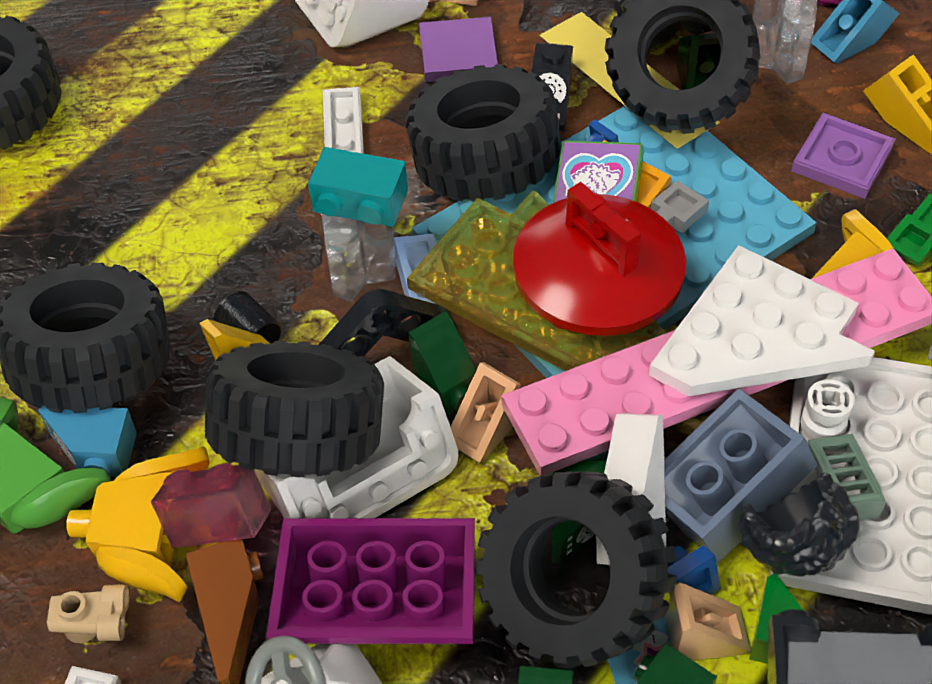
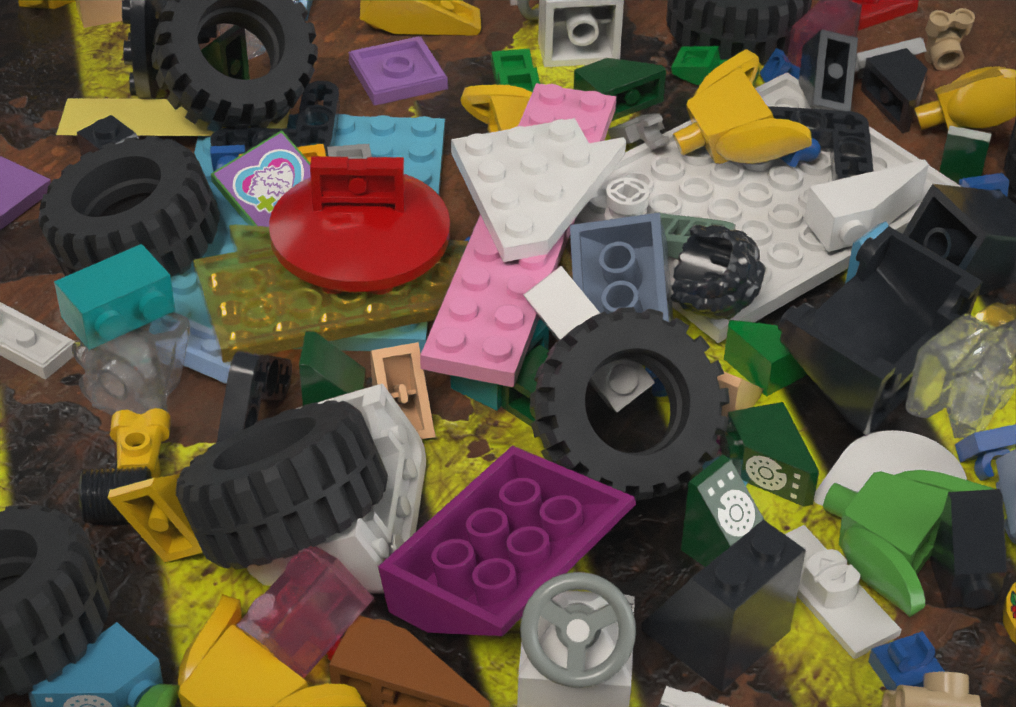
camera: 55 degrees left, 10 degrees down
none -> yellow plate [110,408,171,478]
none -> black beam [210,81,340,156]

